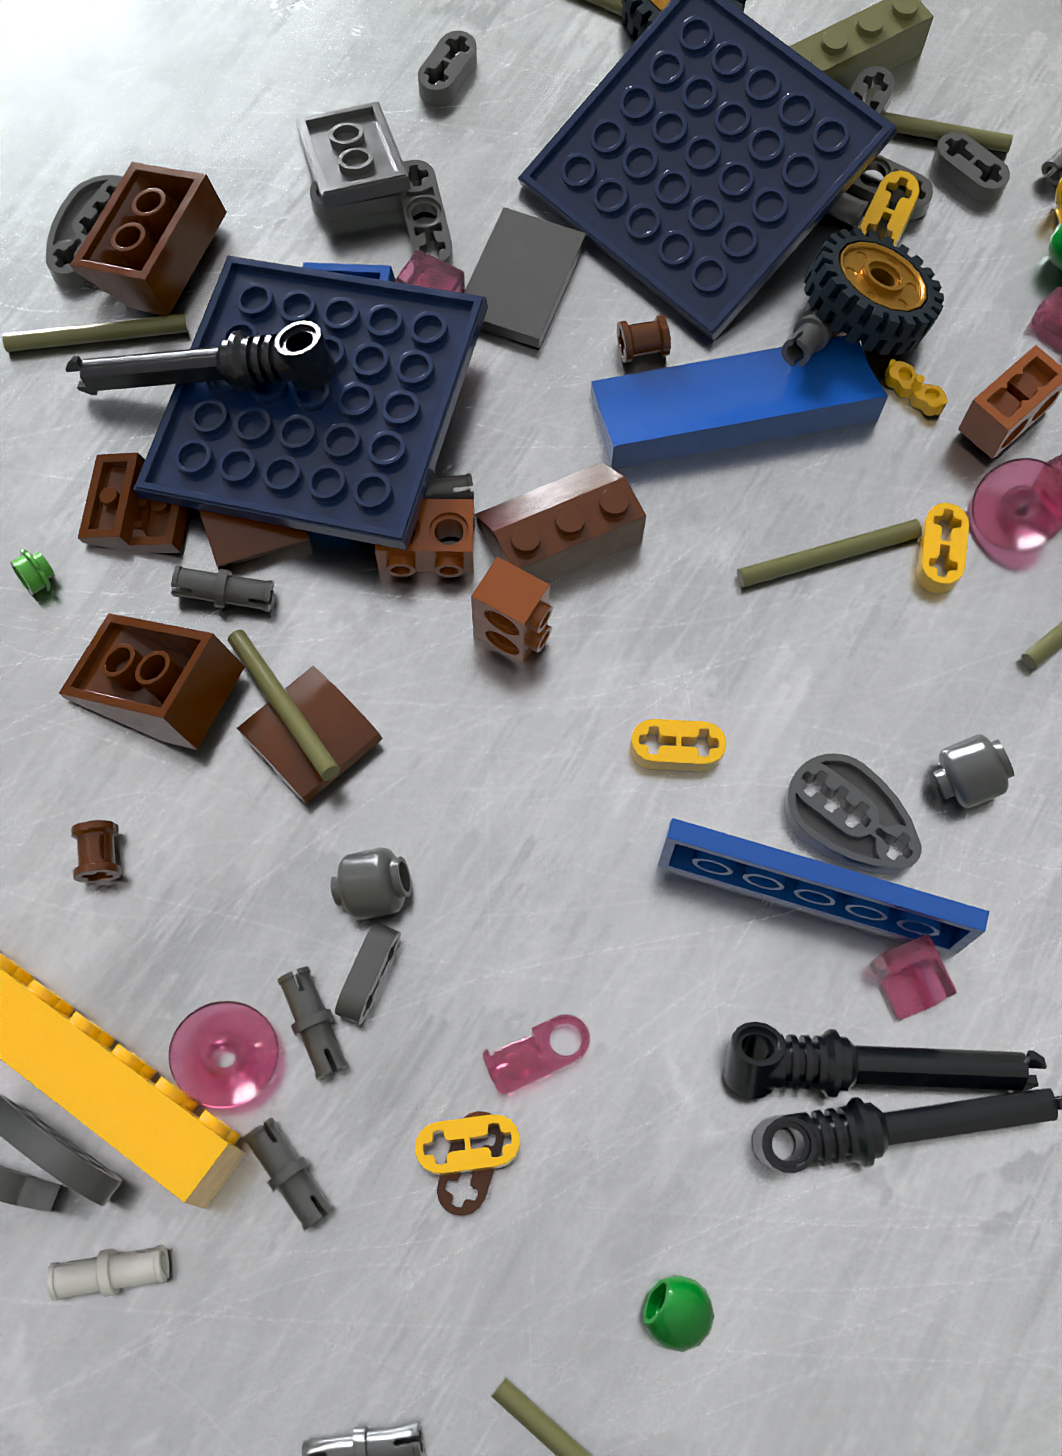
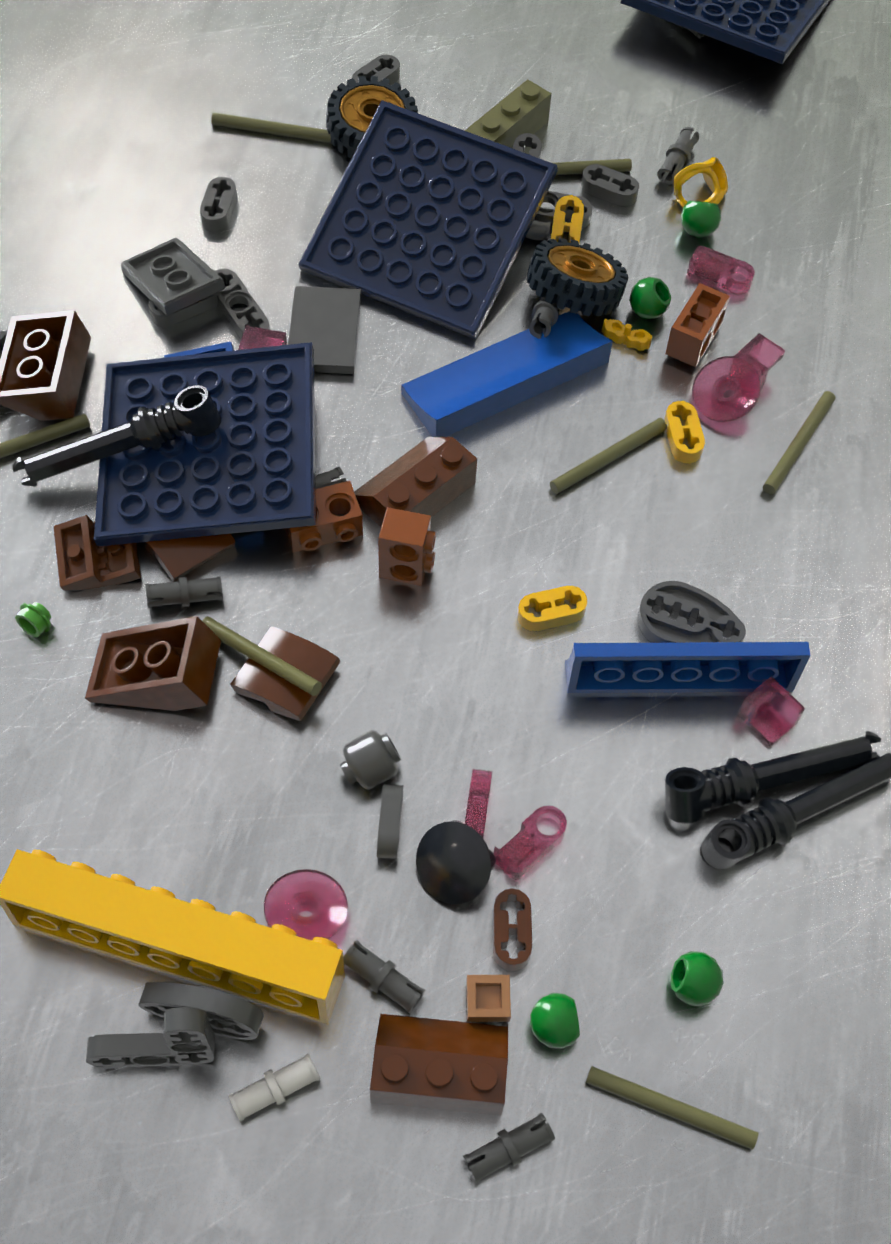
camera: 20 degrees left, 10 degrees down
reddish brown bush [71,820,121,883] -> none
dark grey pin [277,966,349,1080] -> none
yellow beam [415,1115,520,1175] -> none
reddish brown bush [617,314,671,363] -> none
dark grey head [933,734,1015,808] -> none
none -> reddish brown slope [370,1014,508,1116]
none -> black dish [416,820,496,904]
none -> clear pink piece [465,769,493,838]
none -> medium nougat plate [466,975,511,1022]
none -> green piece [530,993,580,1049]
none -> green piece [629,277,671,320]

